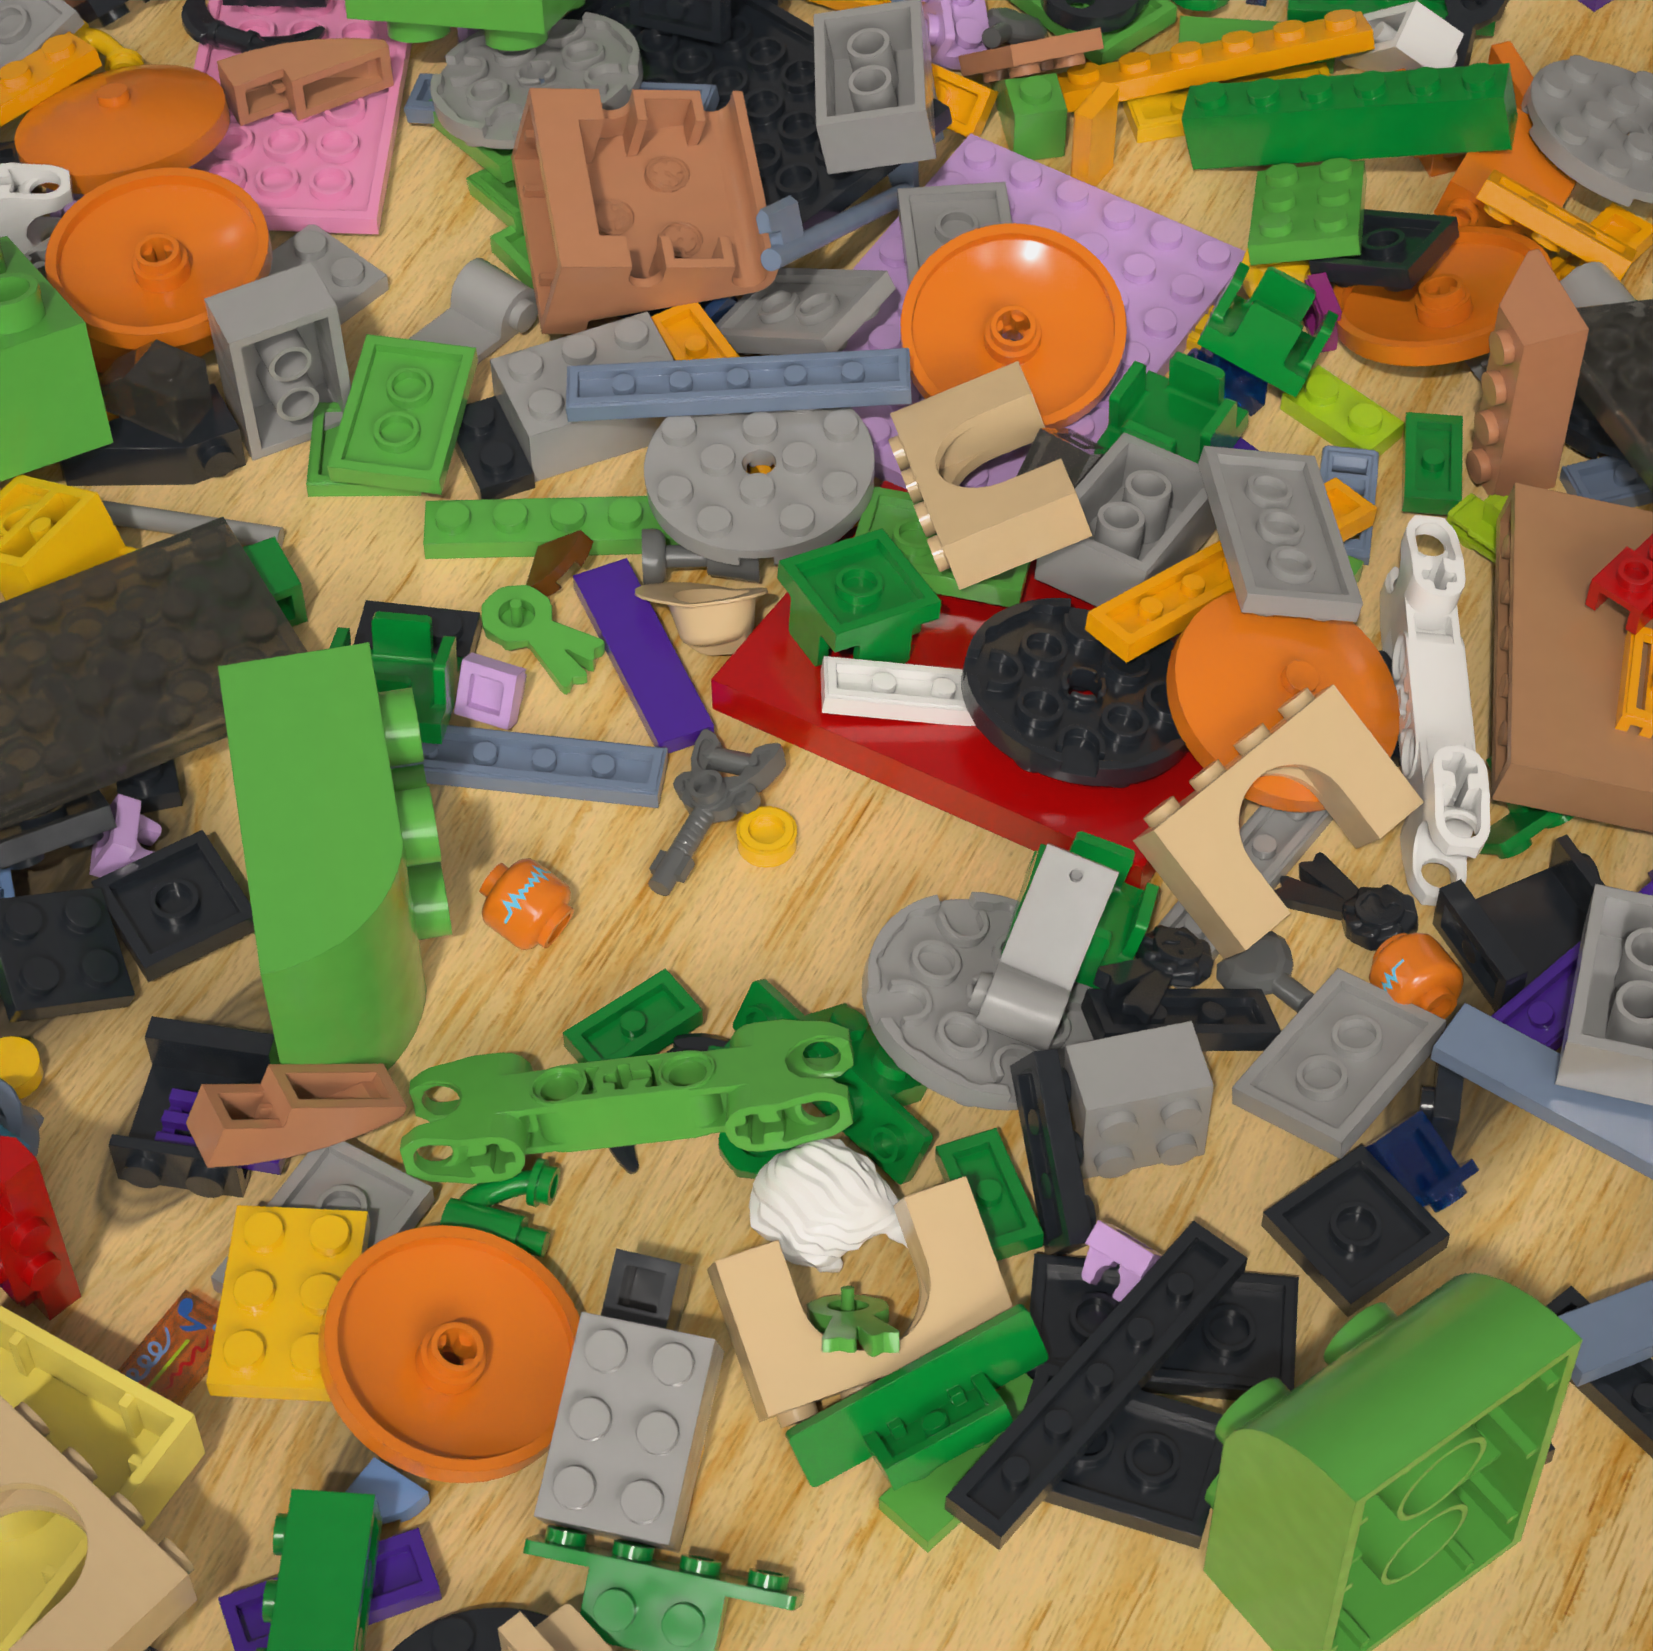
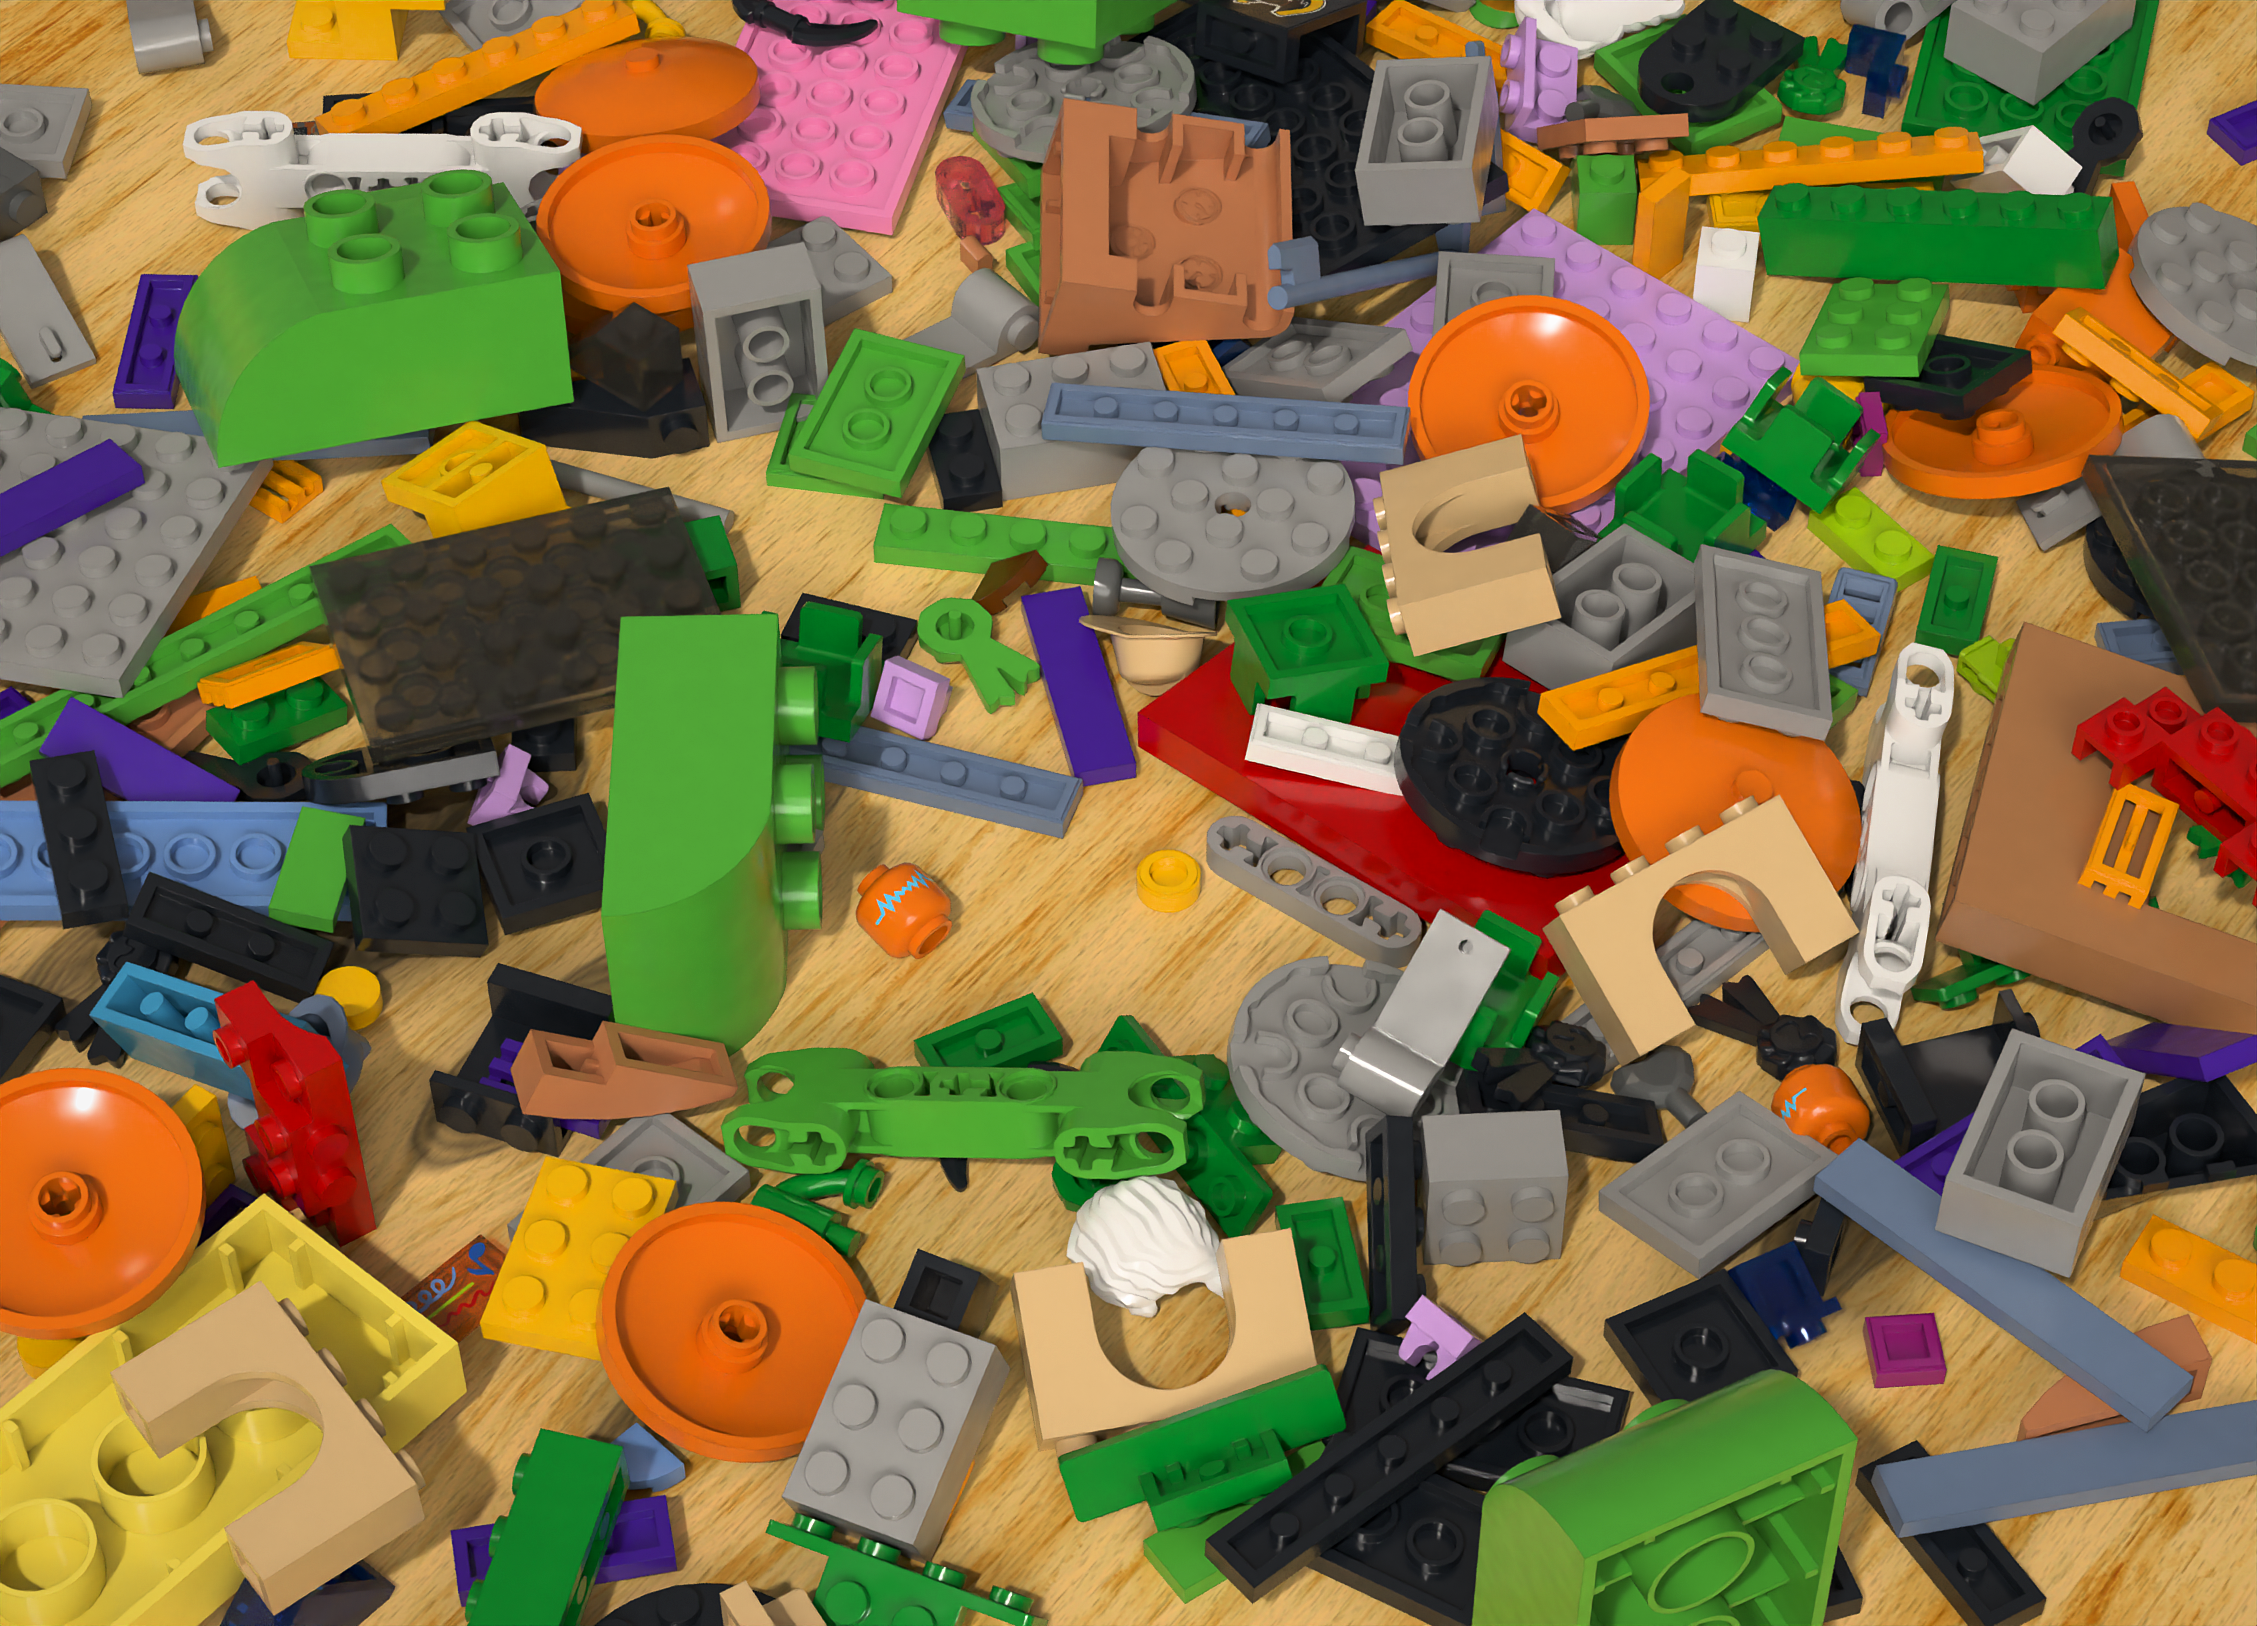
camera: 10 degrees right, 5 degrees down
nougat slope [217,38,394,126] -> none
dark grey piece [648,729,786,896] -> none
bright green piece [807,1286,899,1357] -> none
nougat slope [1467,249,1589,496] -> none
none -> clear pink beam [935,156,1006,245]
none -> nougat piece [960,235,993,273]
none -> light grey beam [1206,816,1422,968]
none -> white slope [1693,226,1760,323]
none -> magenta tile [1863,1313,1947,1388]

